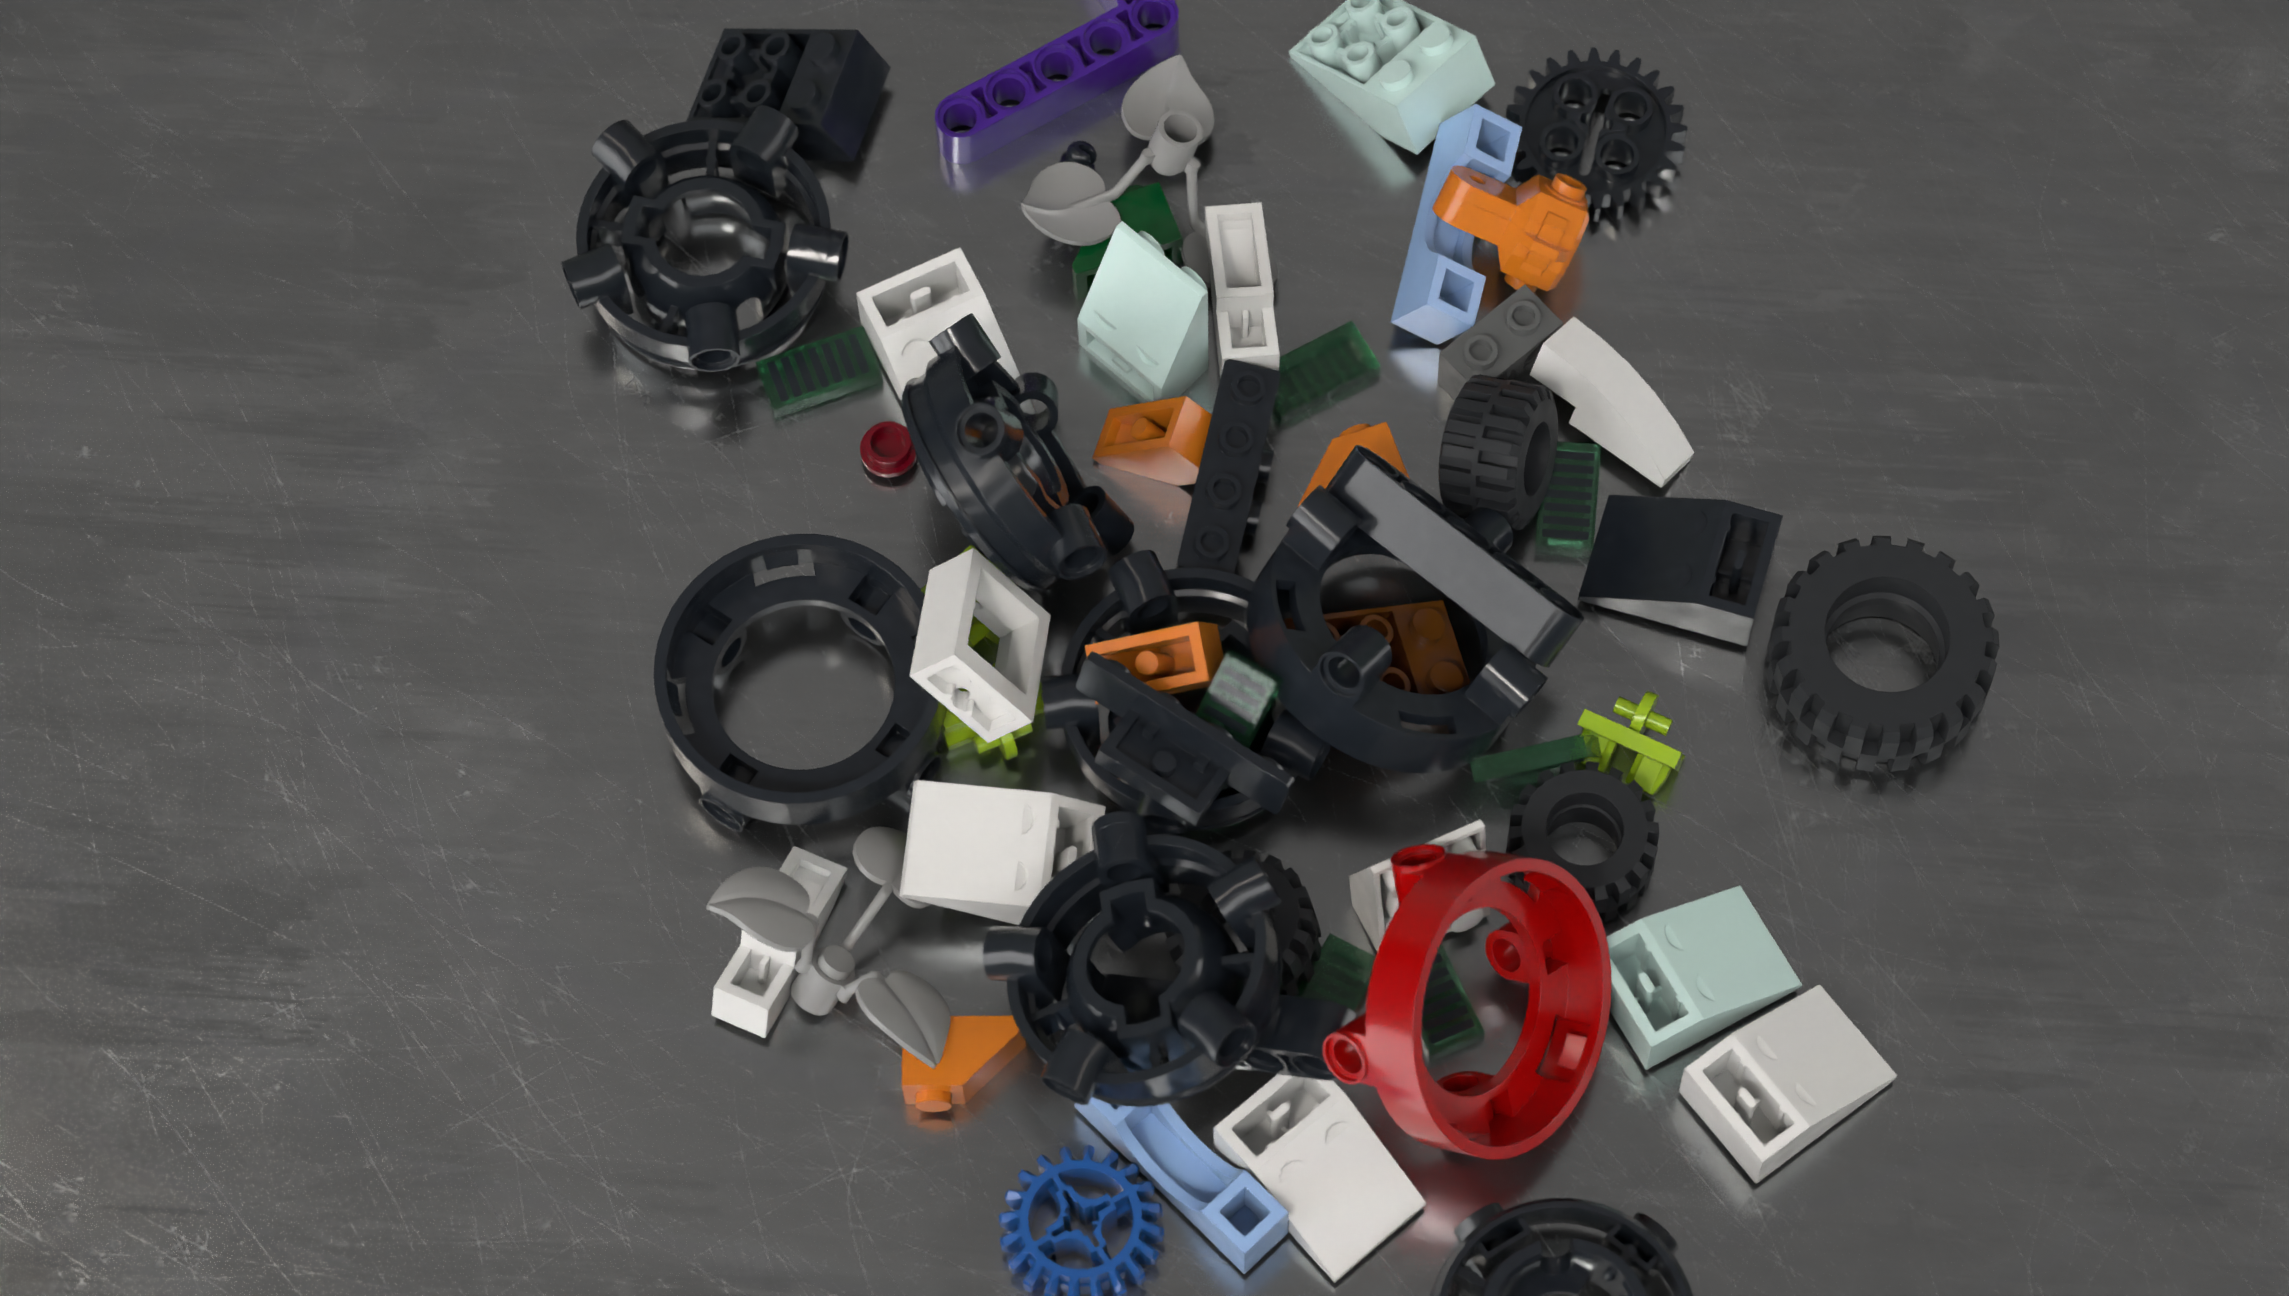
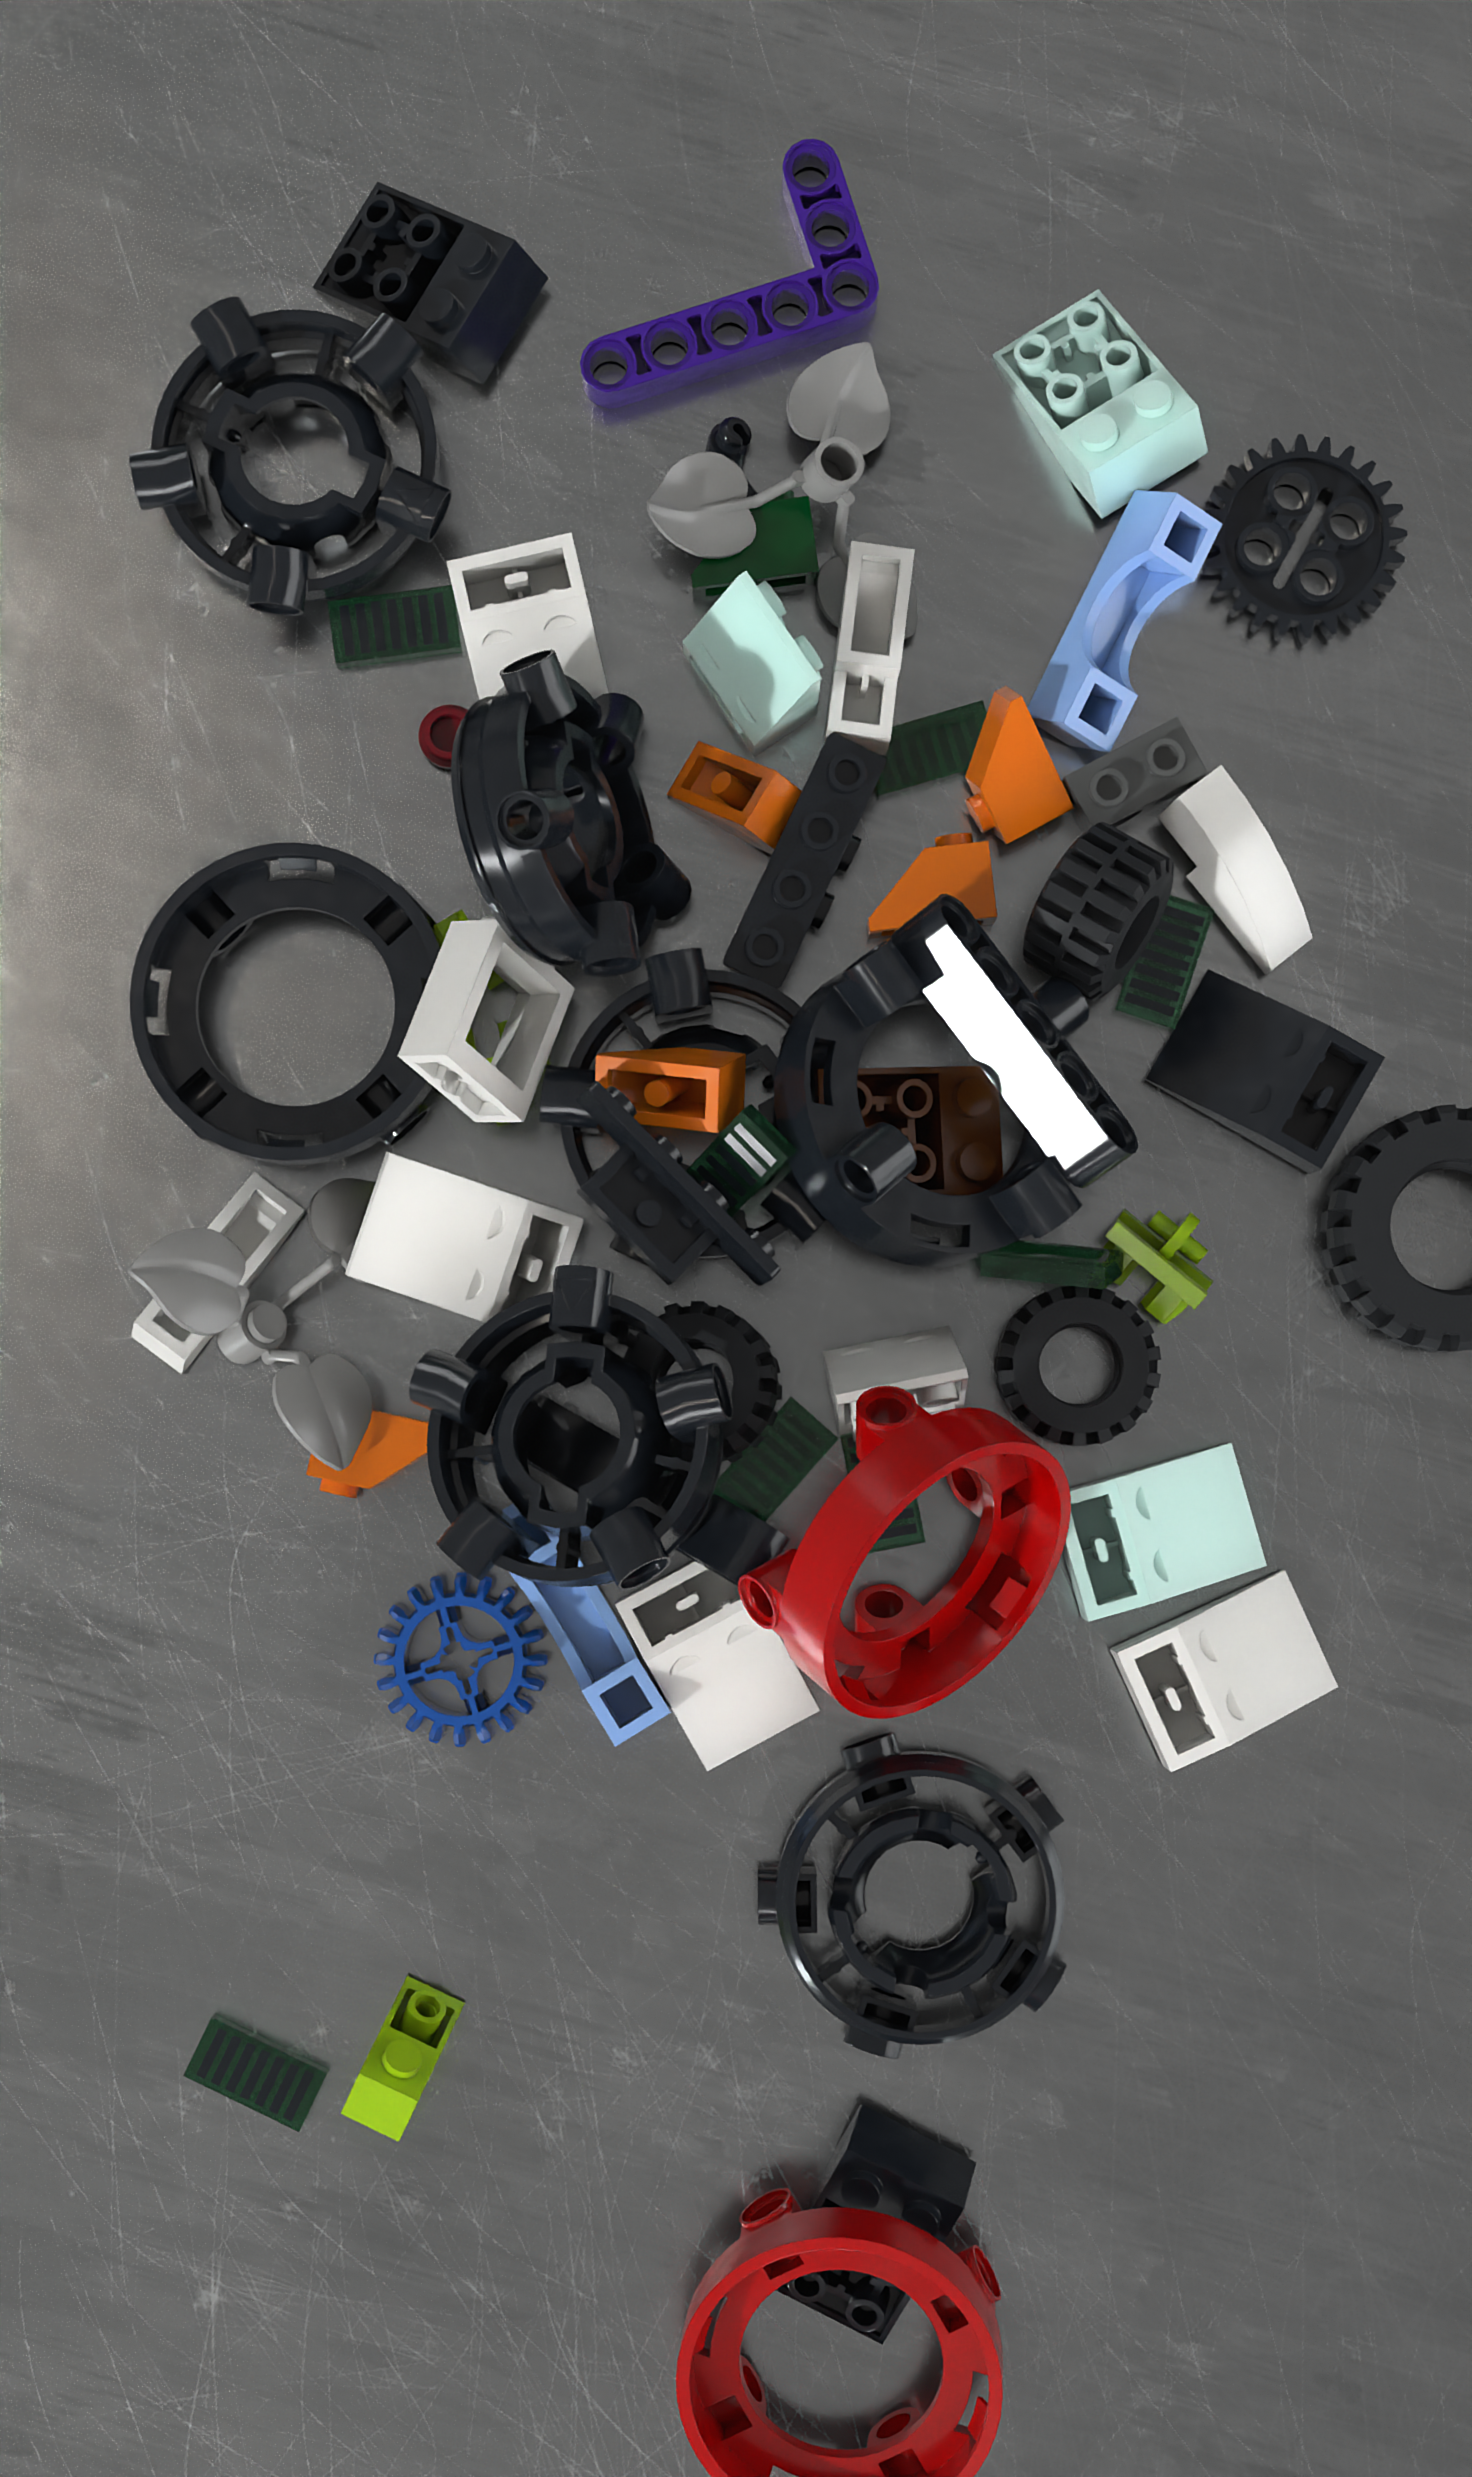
camera: 10 degrees right, 20 degrees up
orange piece [1432,166,1590,293] -> none
none -> orange slope [965,685,1074,844]

